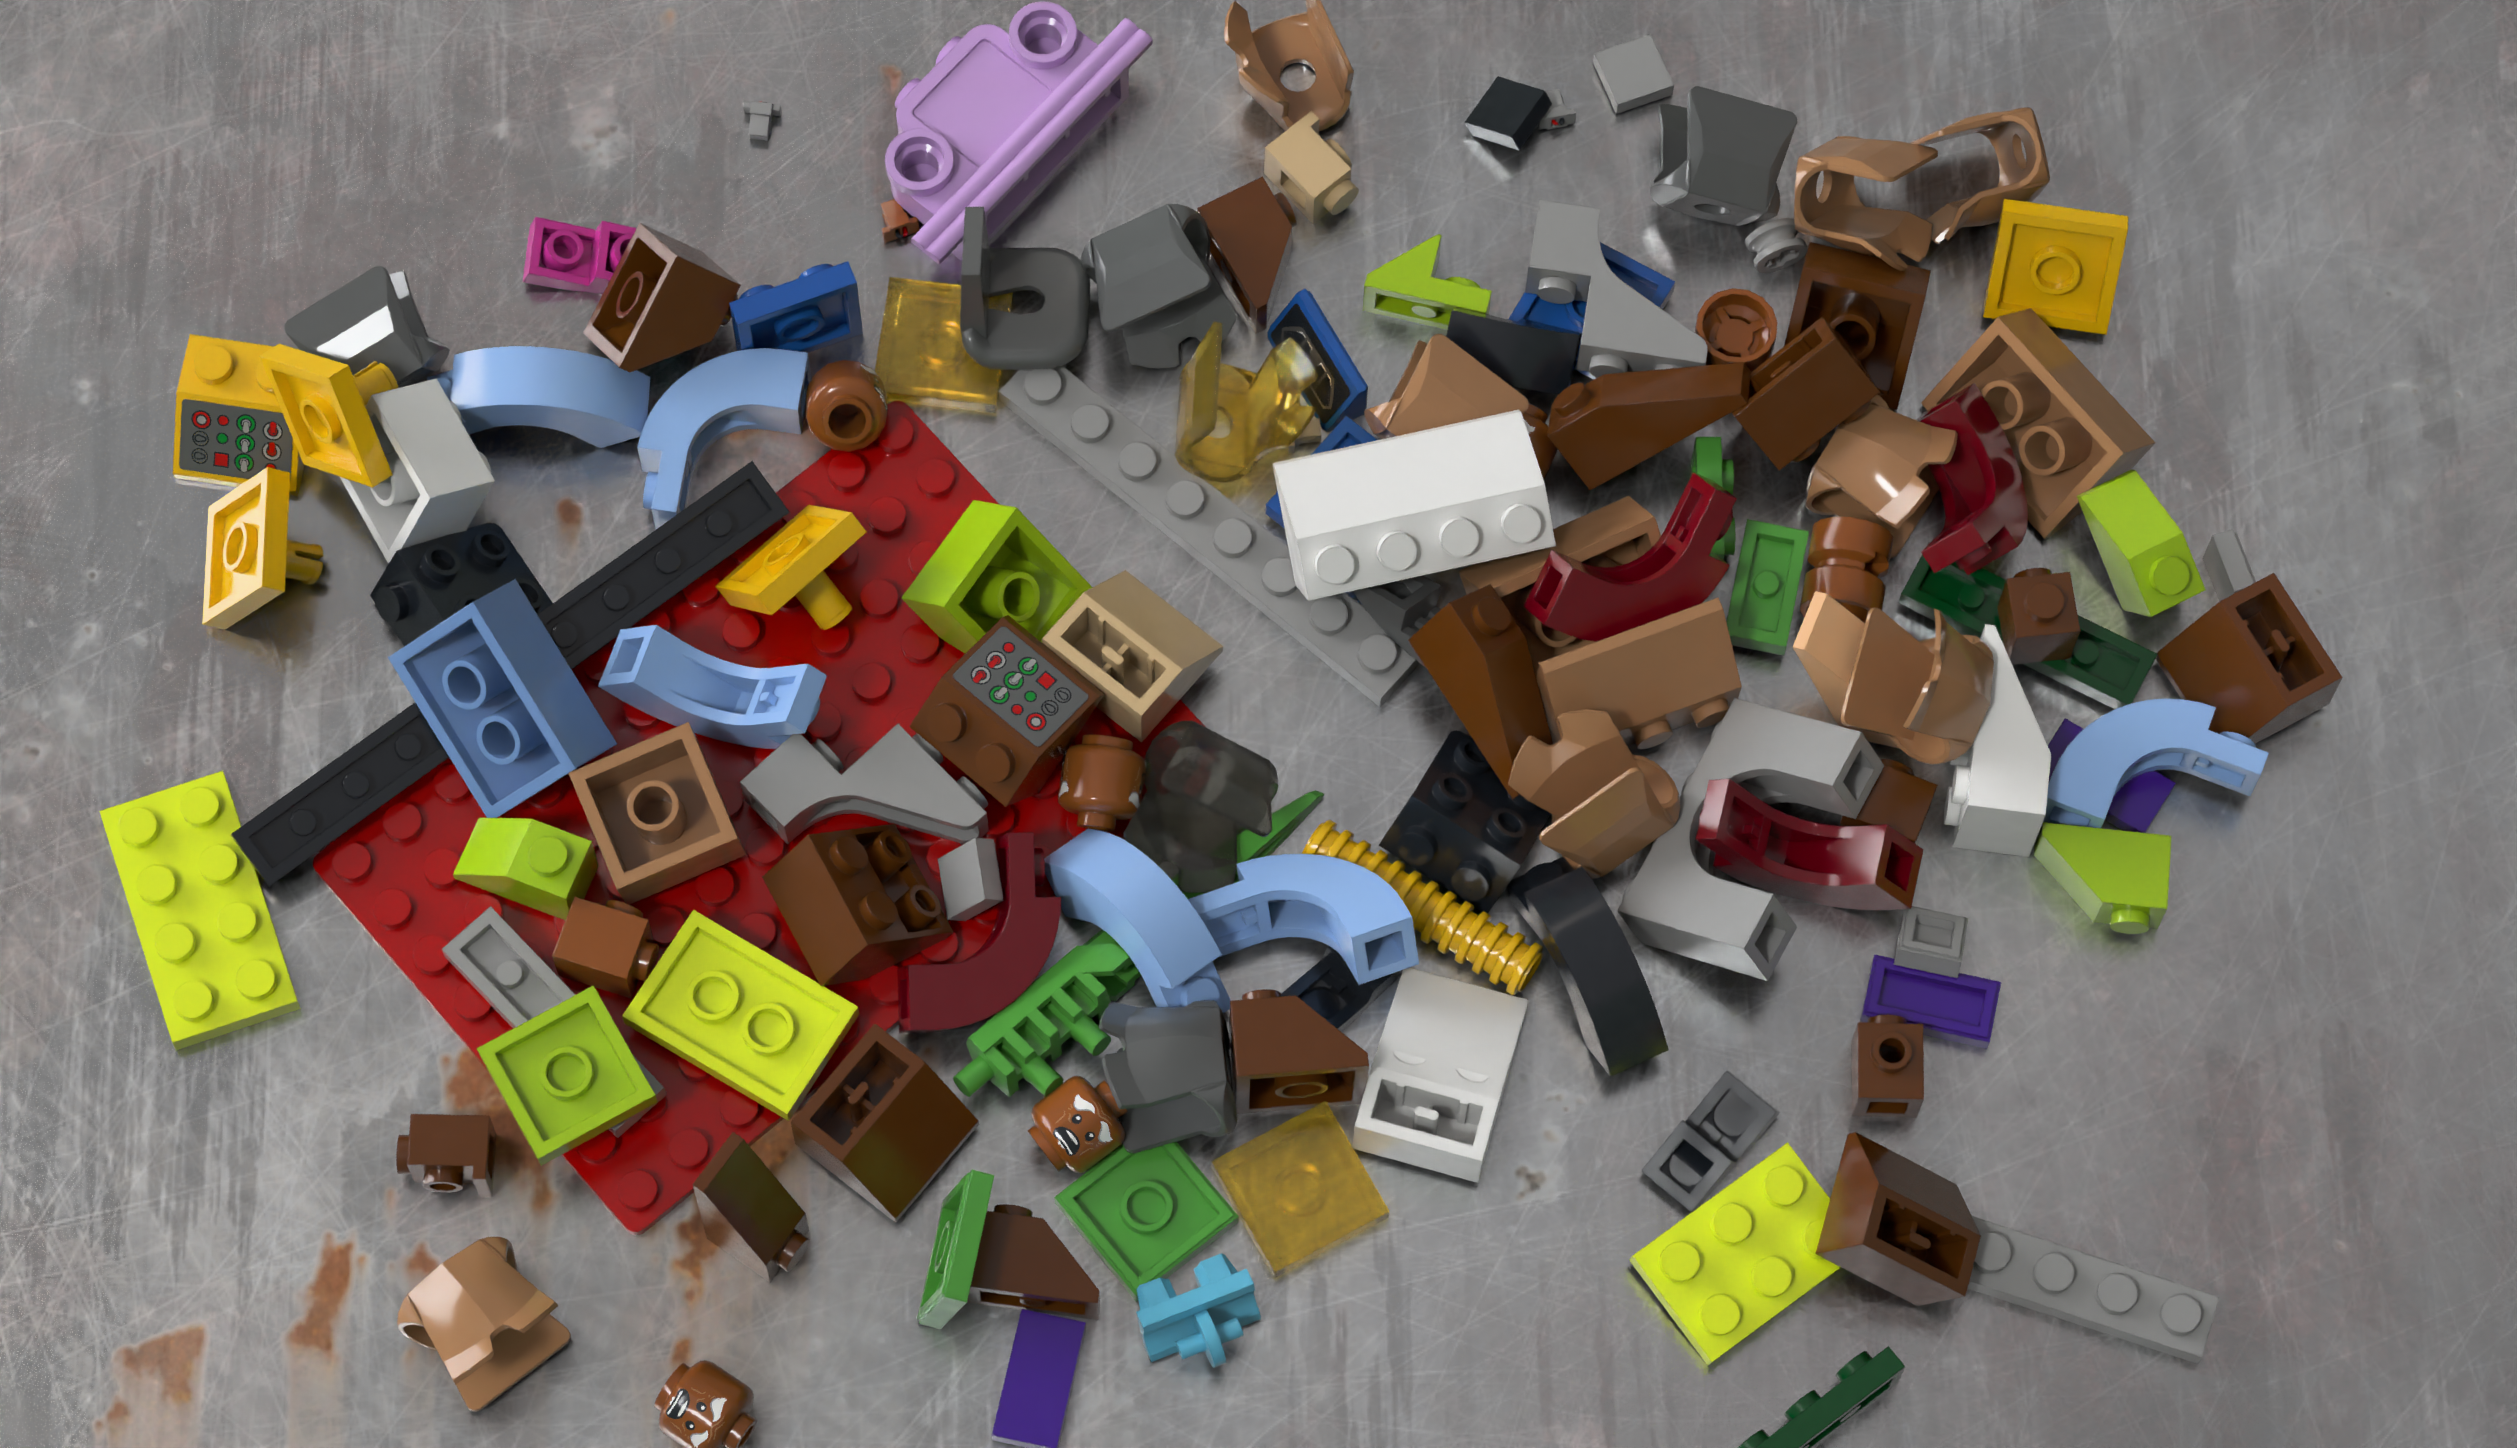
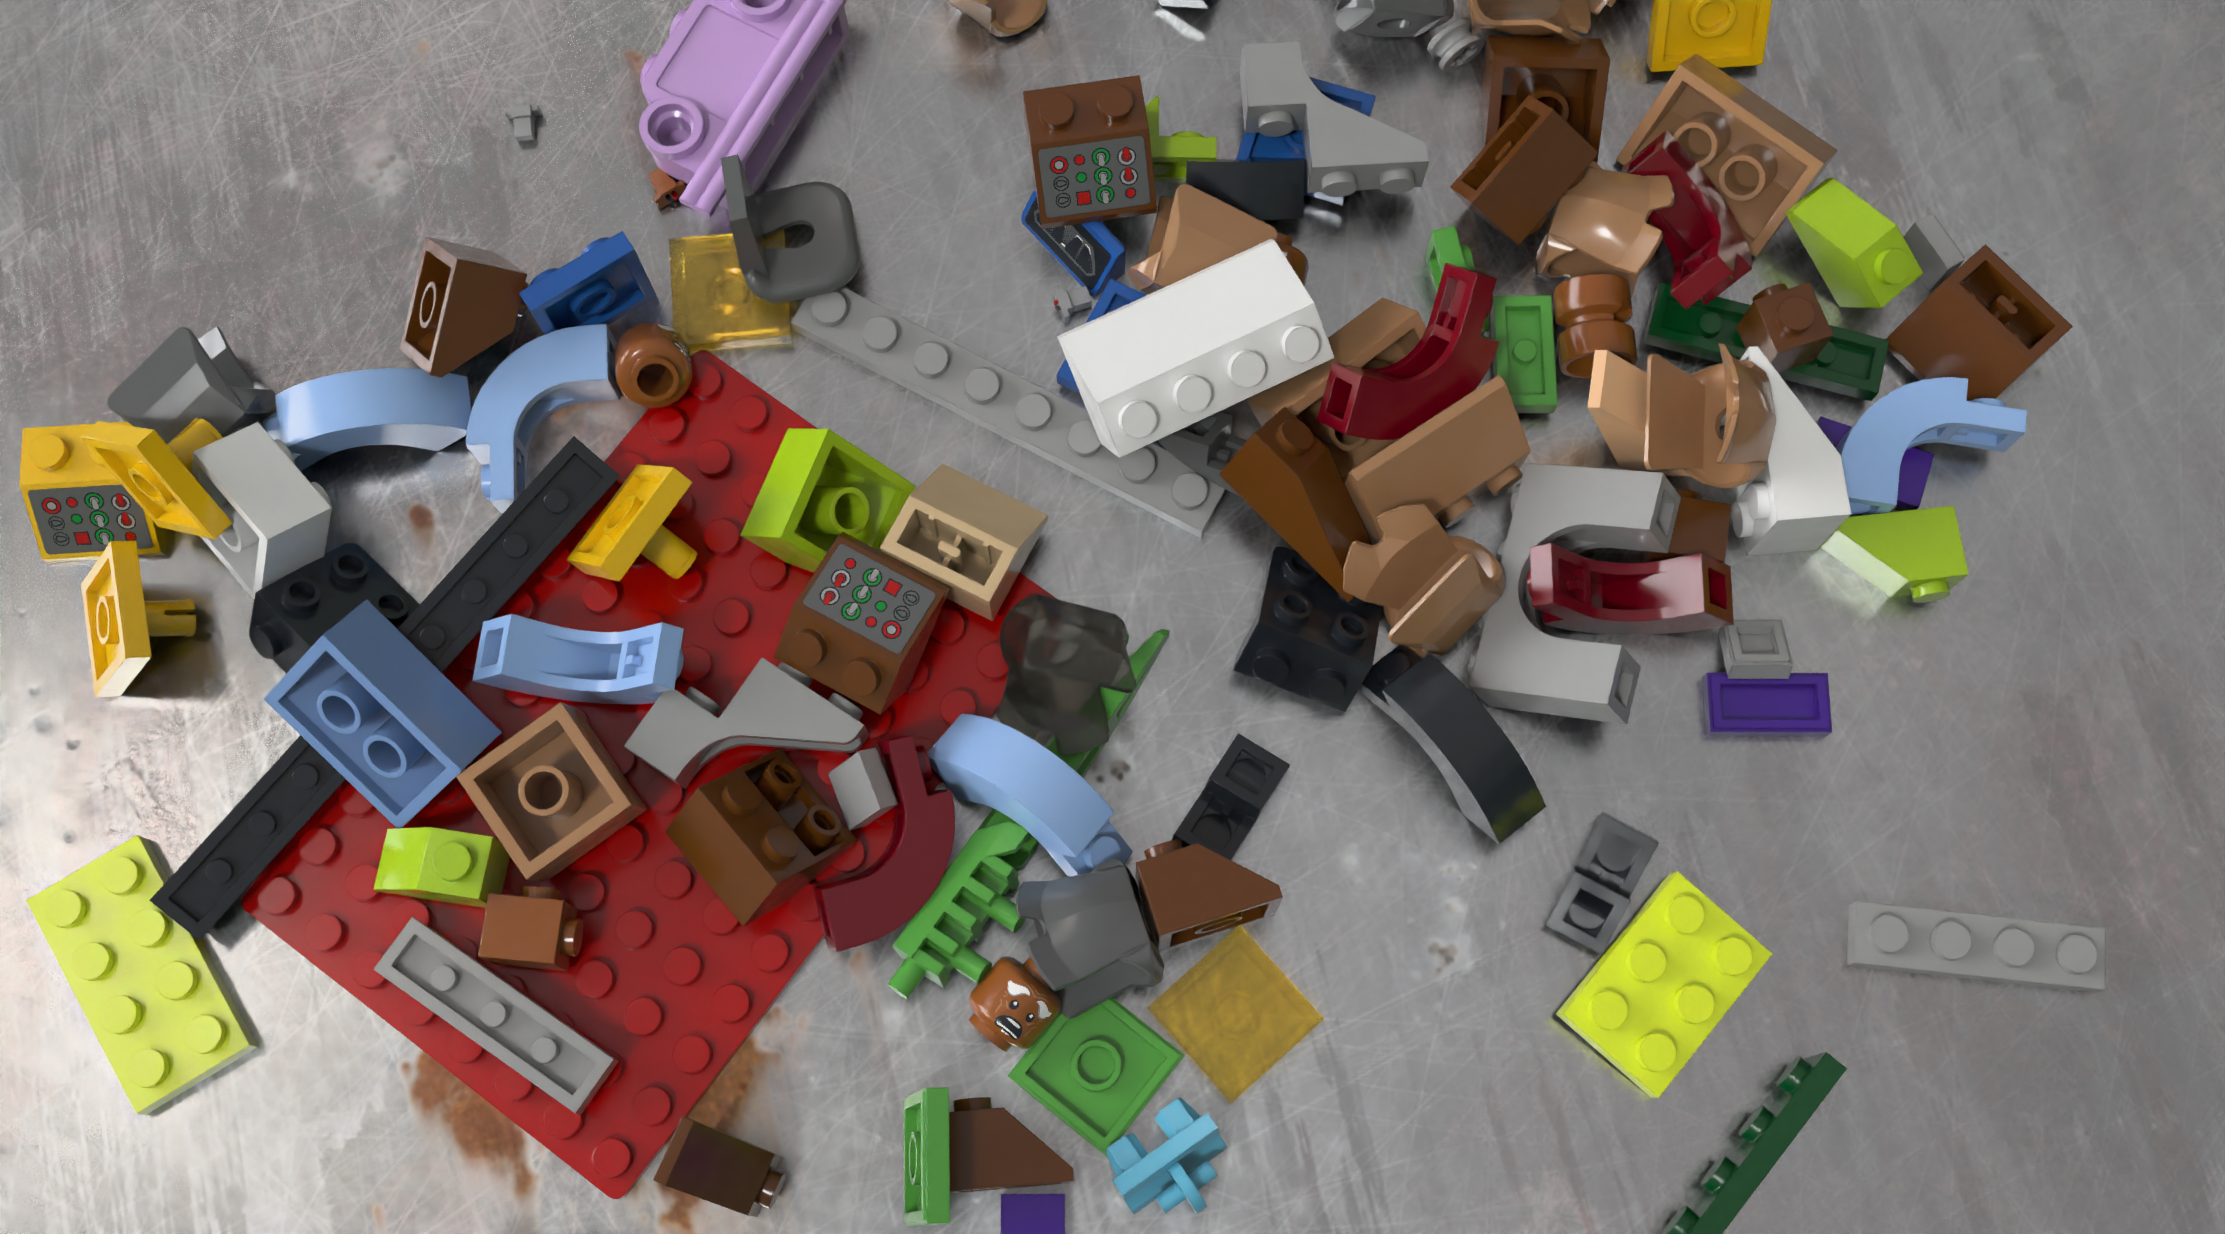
camera: 10 degrees left, 5 degrees up
reddish brown brick [396,1114,496,1197] -> none
lime plate [477,985,658,1166] -> none
dark pink slope [523,217,636,294] -> none
neon yellow plate [622,910,859,1121] -> none
reddish brown slope [791,1024,979,1223] -> none
dark orange head [1058,734,1146,832] -> none
dark grey piece [1081,204,1238,369] -> none
clear yellow piece [1174,322,1318,483] -> none
light blue arch [1188,854,1419,985] -> none
reddish brown slope [1197,176,1297,334] -> none
tan brick [1264,111,1359,224] -> none
yellow piece [1302,819,1543,995] -> none
white slope [1352,968,1529,1183] -> none
reddish brown slope [1547,362,1751,490] -> none
dark orange wheel [1695,288,1778,372] -> none
reddish brown slope [1816,1132,1981,1306] -> none
reddish brown brick [1851,1015,1924,1118] -> none
none -> slope [1023,75,1157,229]

